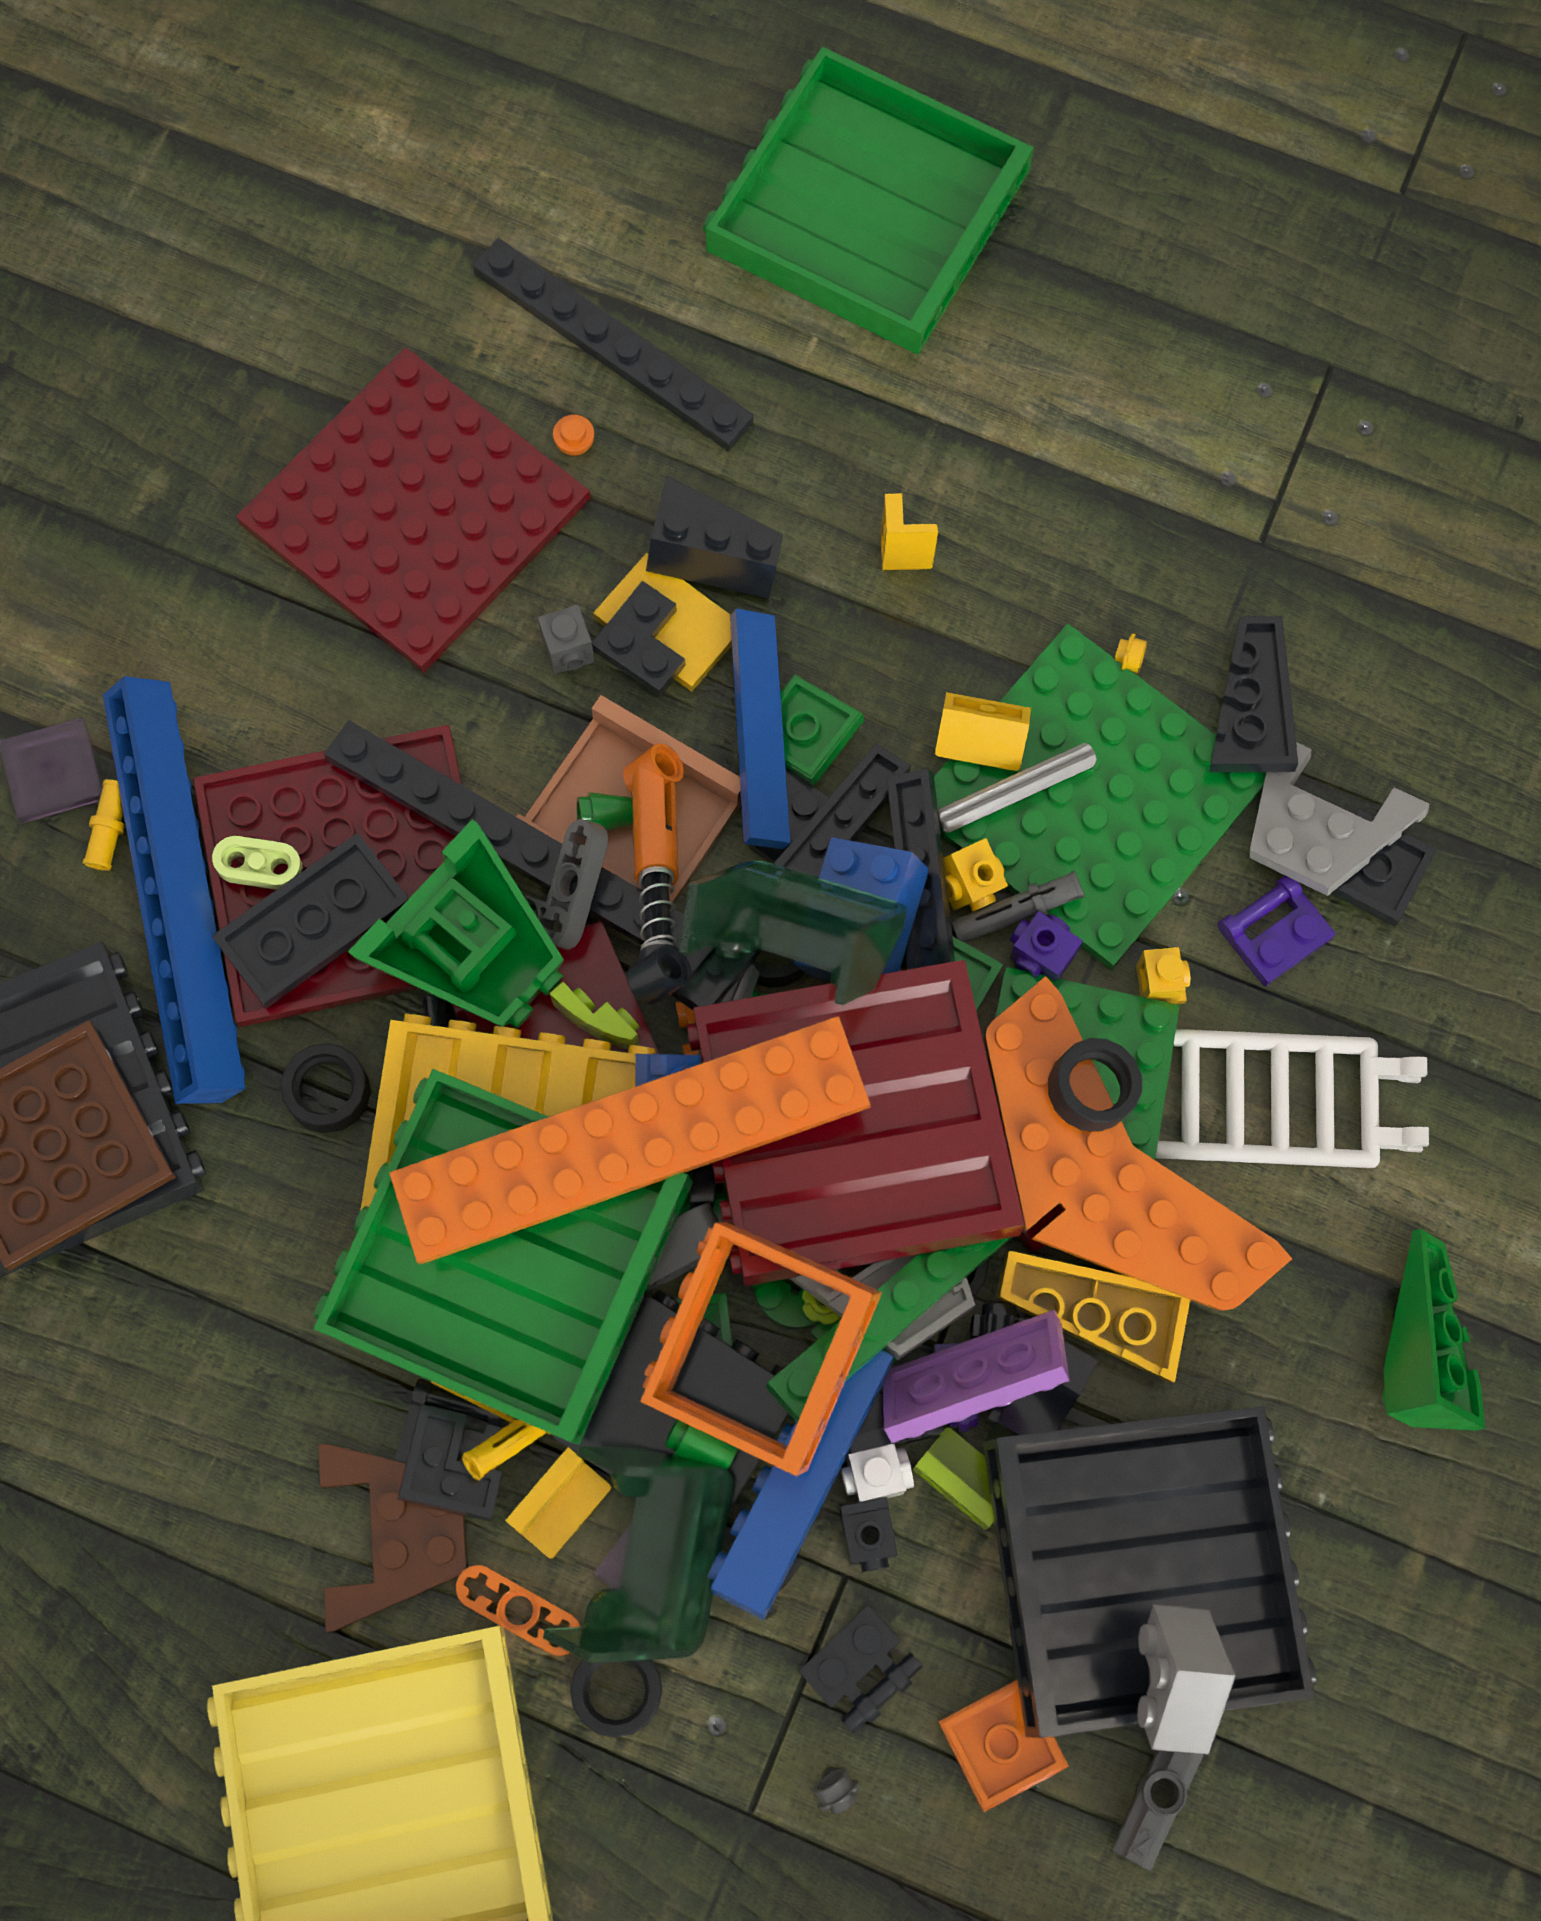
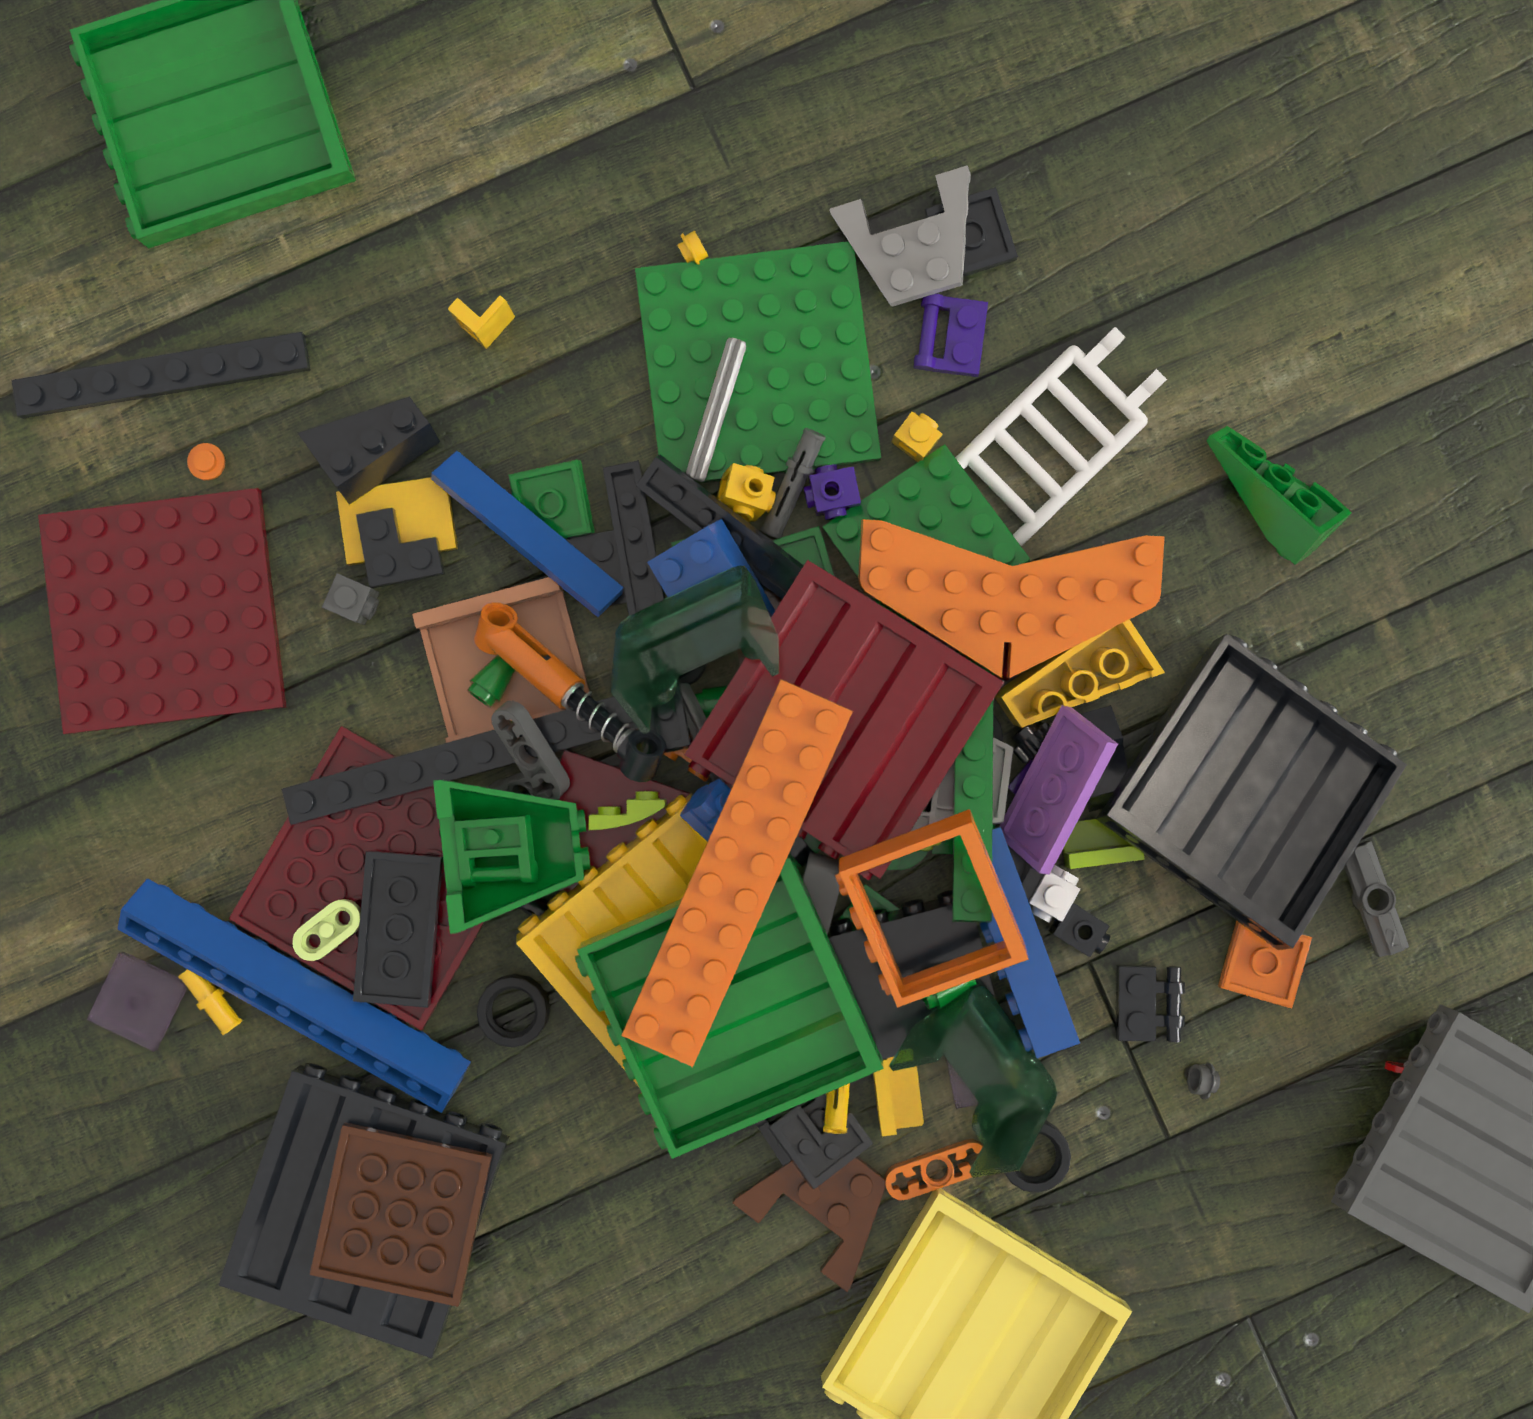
camera: 45 degrees left, 15 degrees up
yellow panel [935,692,1031,771] -> none
black tyre [1048,1038,1142,1132] -> none
light grey brick [1138,1605,1235,1754] -> none
black wing [1209,616,1298,772] -> none

